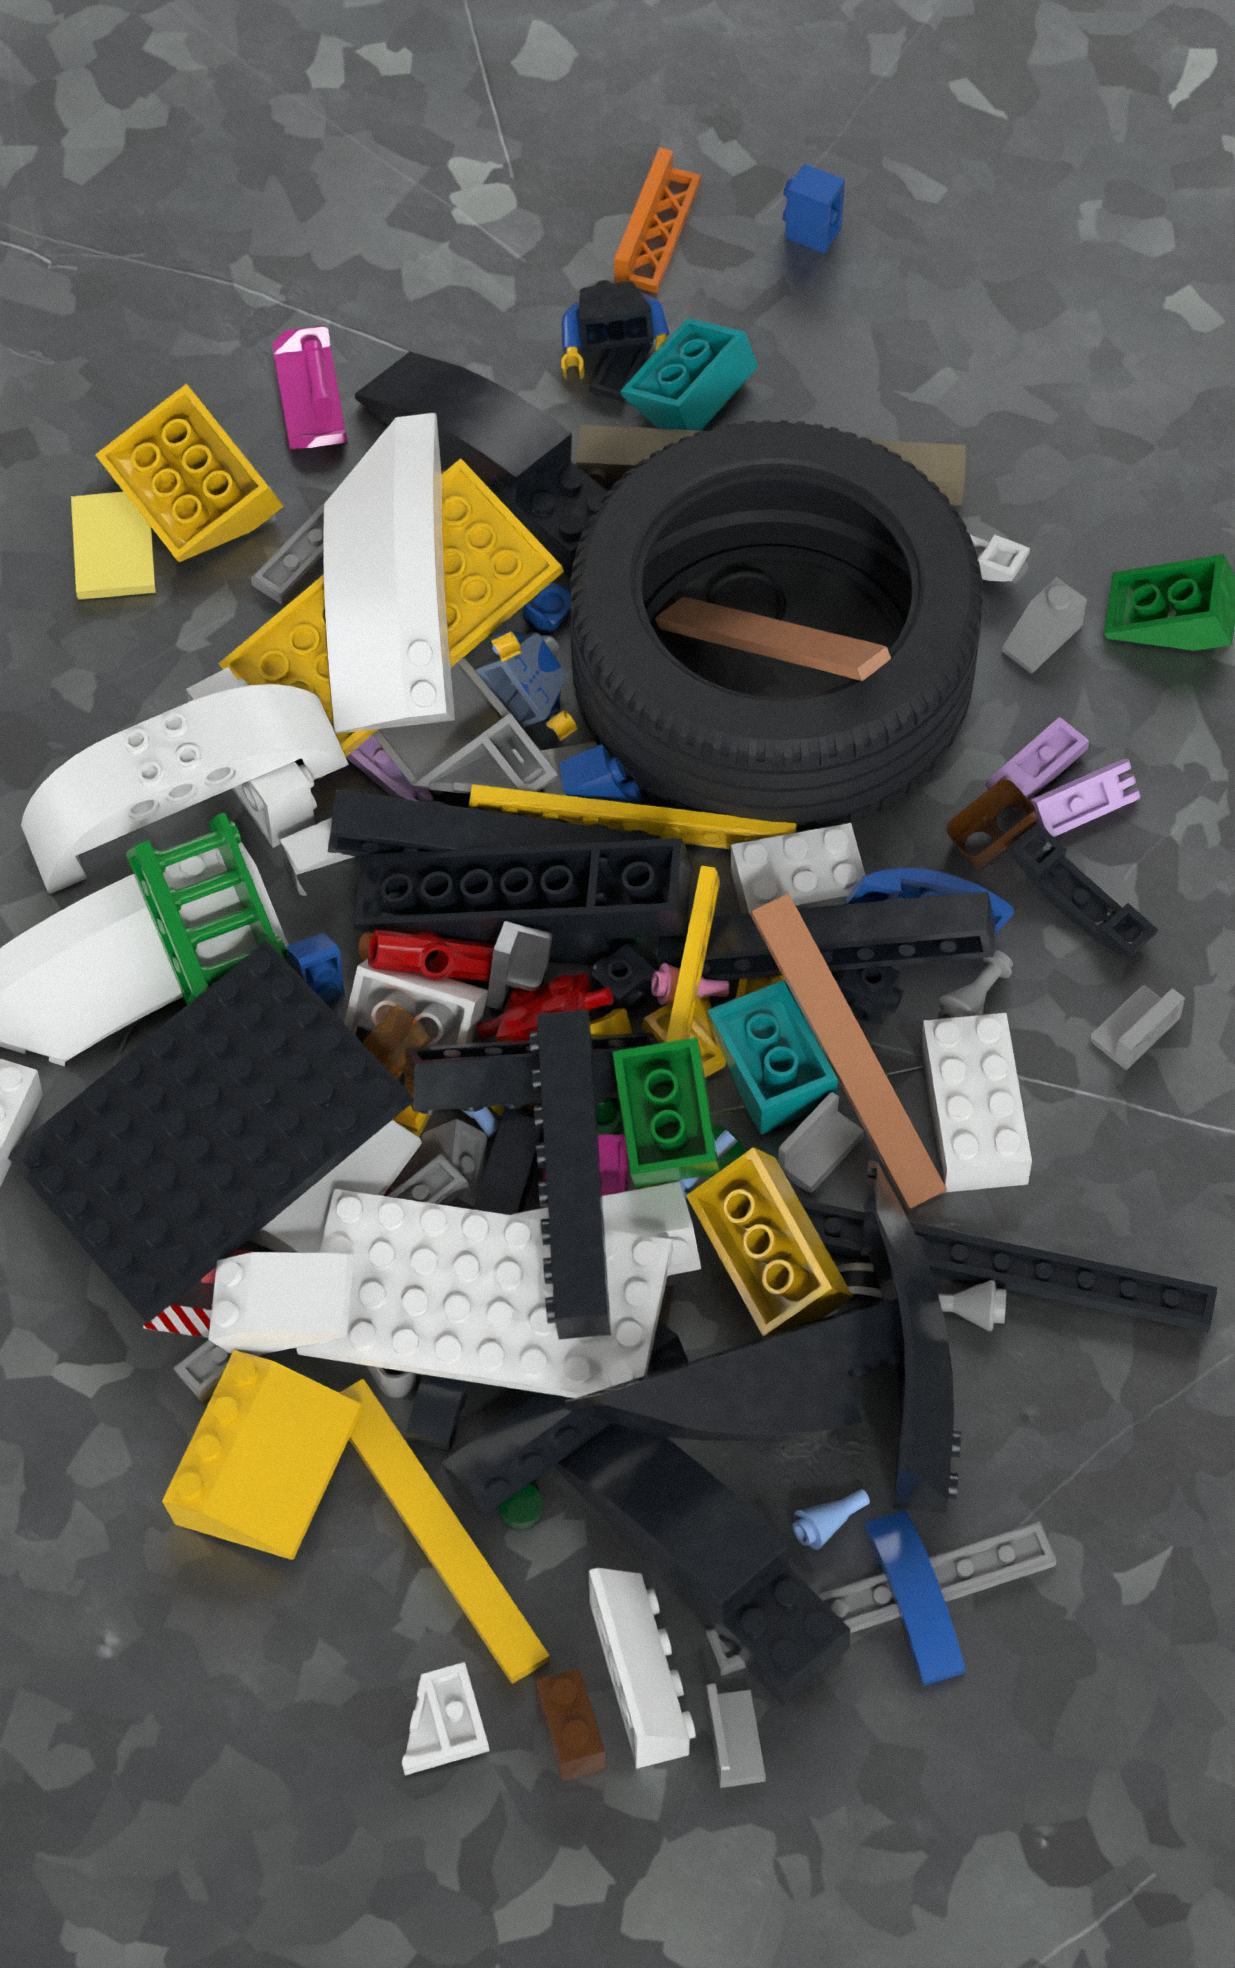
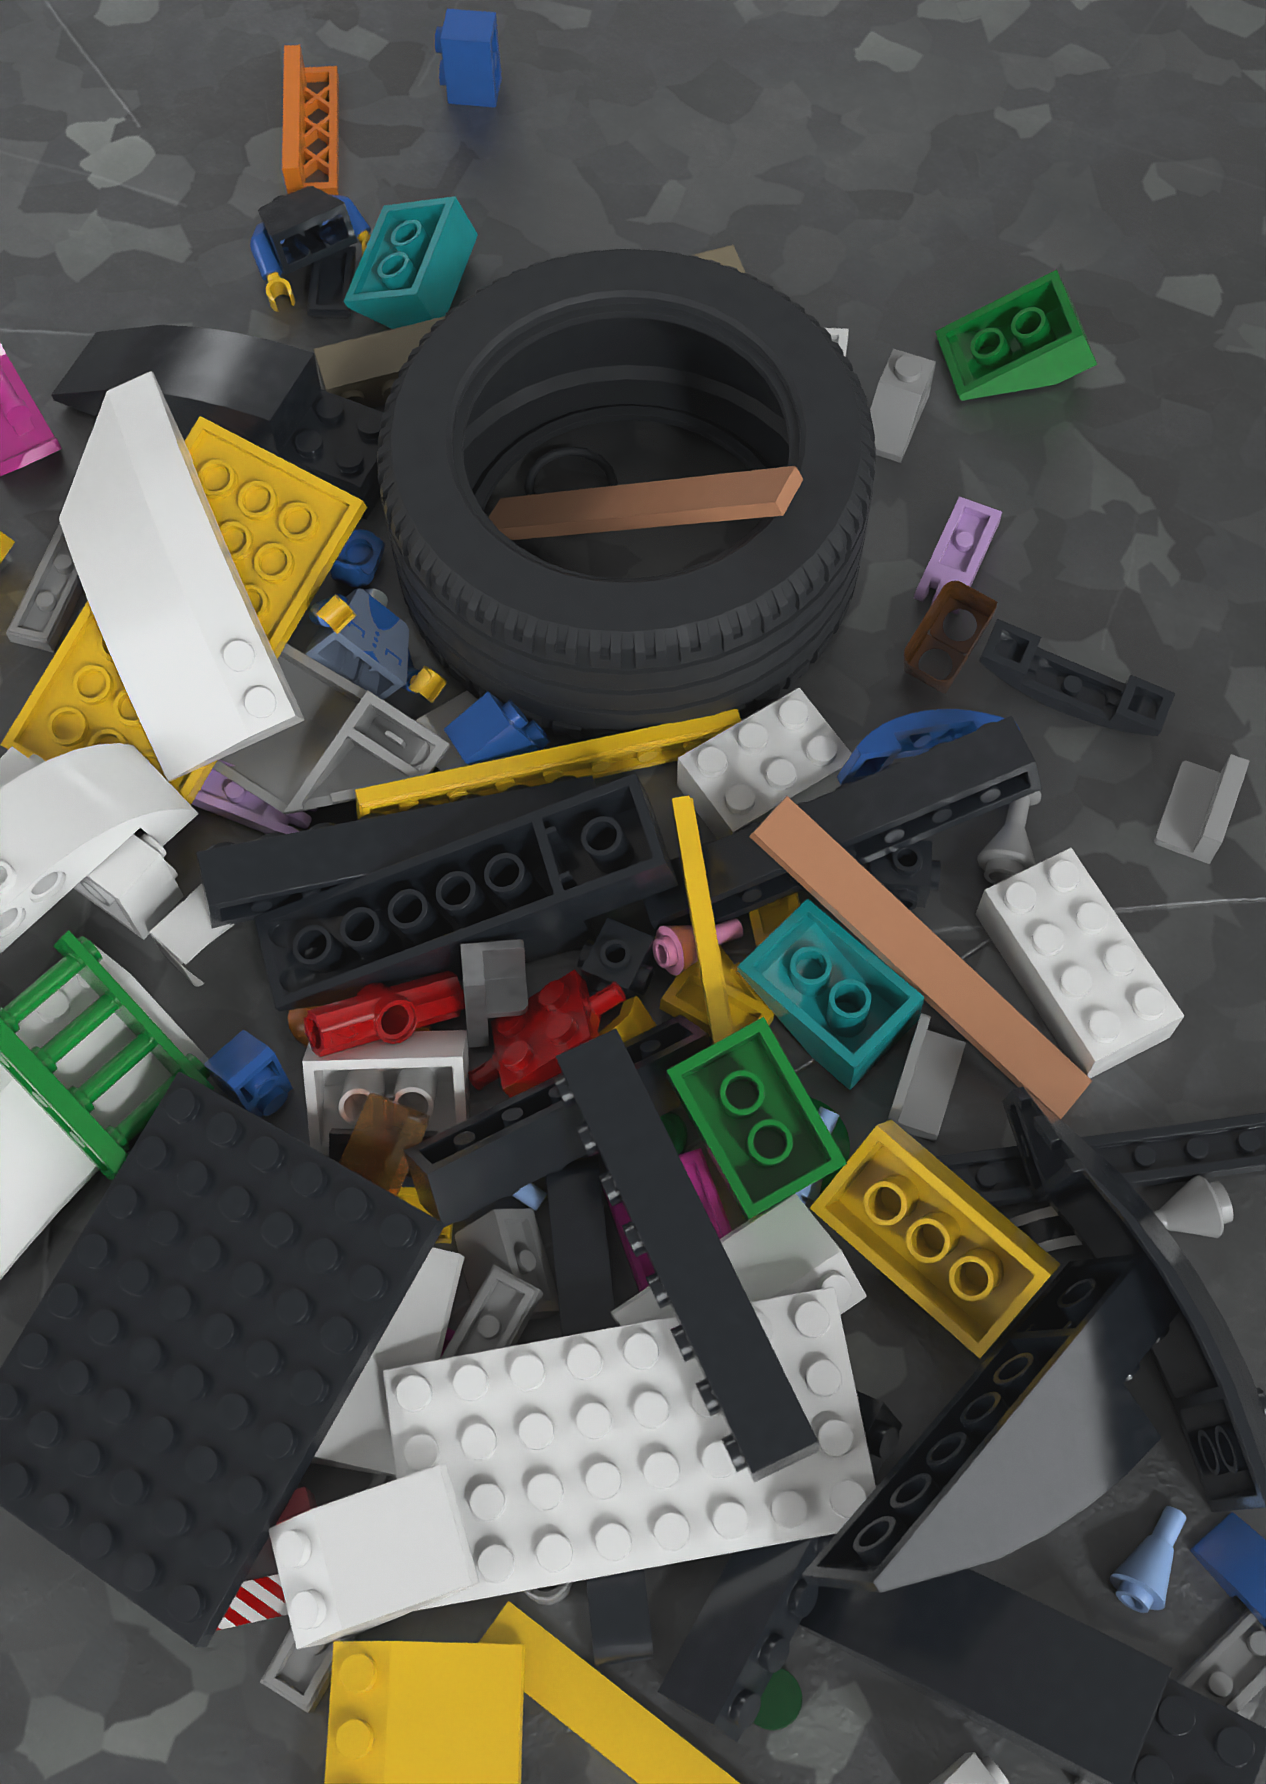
camera: 20 degrees left, 5 degrees up
lavender hinge [1030,759,1141,837] -> none

